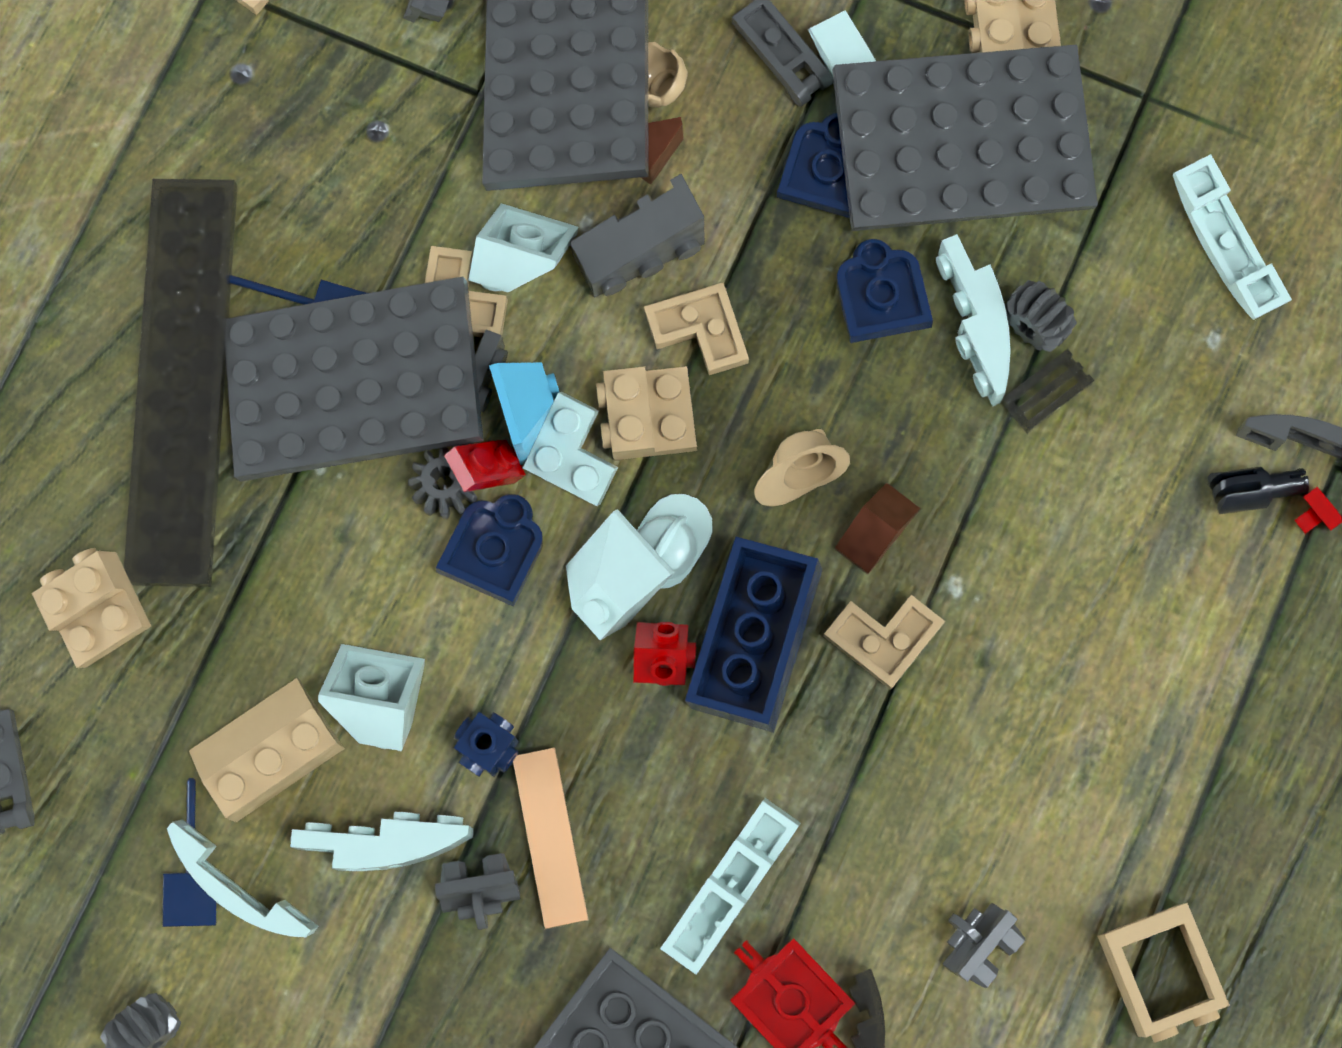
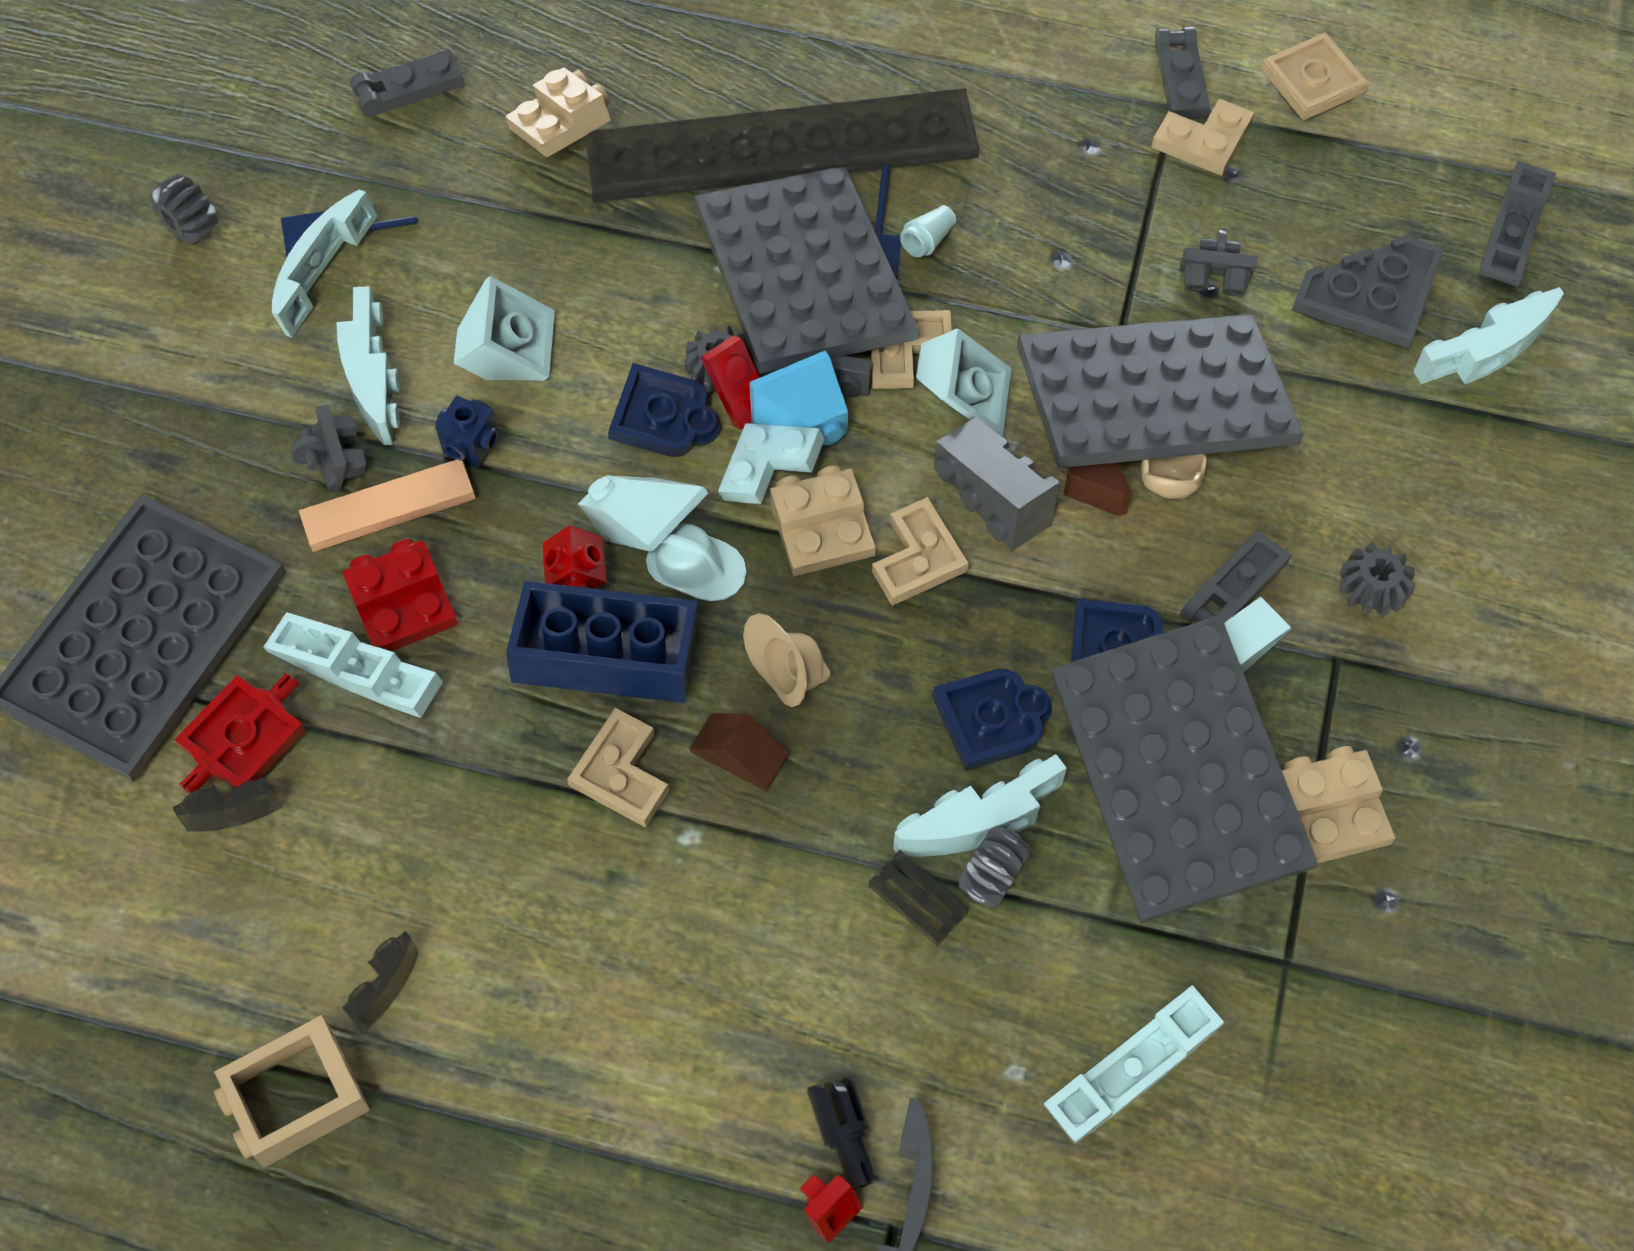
camera: 75 degrees right, 15 degrees down
tan slope [189,678,345,822] -> none
dark grey hips [943,903,1025,988] -> none
none -> red plate [342,539,458,651]
none -> clear smoke slope [342,931,419,1034]
none -> light aqua cone [900,205,956,257]

